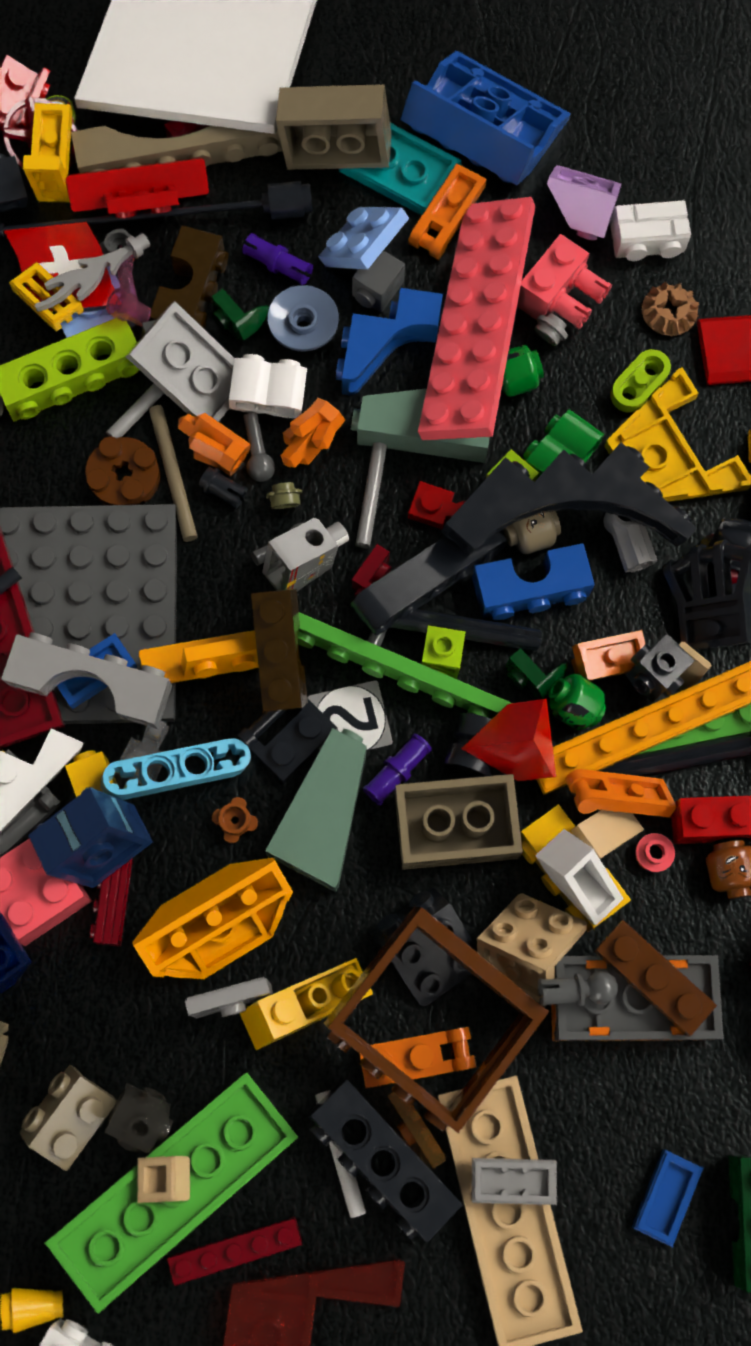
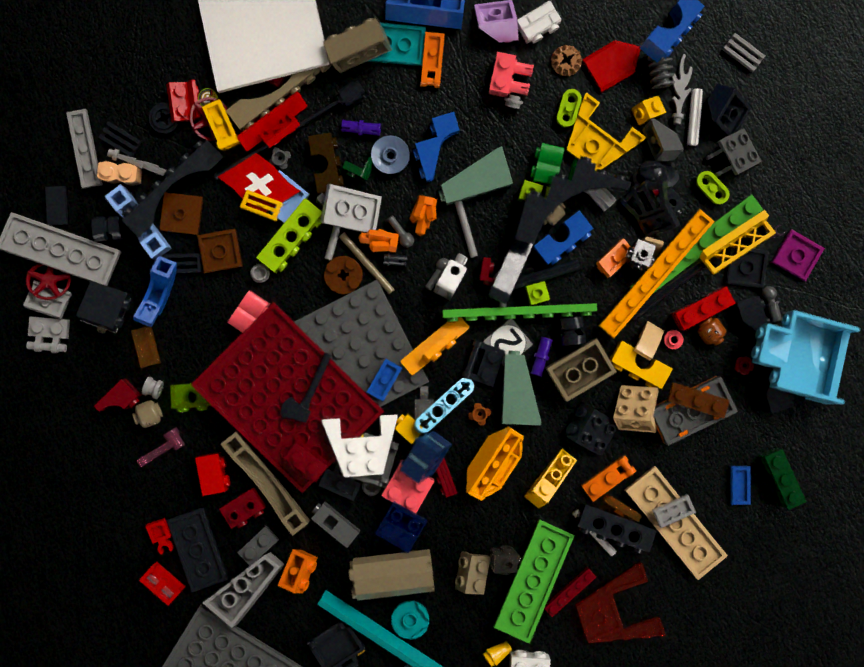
camera: 20 degrees left, 15 degrees up
light grey arch [1,632,172,729] -> none
light grey piece [35,233,150,312] -> none
clear pink brick [106,245,151,326] -> none
tan slope [137,1156,190,1203] -> none
light grey plate [185,977,273,1018] -> none
white brick [229,354,307,418] -> none
dark brown arch [251,589,308,711] -> none
olive plate [266,482,302,509] -> none
light blue plate [318,207,409,269] -> none
reddish brown window [324,906,549,1134] -> none
dark grey brick [352,251,405,313] -> none
red plate [408,481,466,530] -> none
coral plate [418,197,535,440] -> none
red slope [461,699,556,781] -> none
green head [502,345,544,397] -> none
dark green plate [506,648,569,700] -> none
white slope [535,829,624,926] -> none
dark grey pin [538,971,618,1007] -> none
green head [549,674,606,730] -> none
orange plate [565,769,677,817] -> none

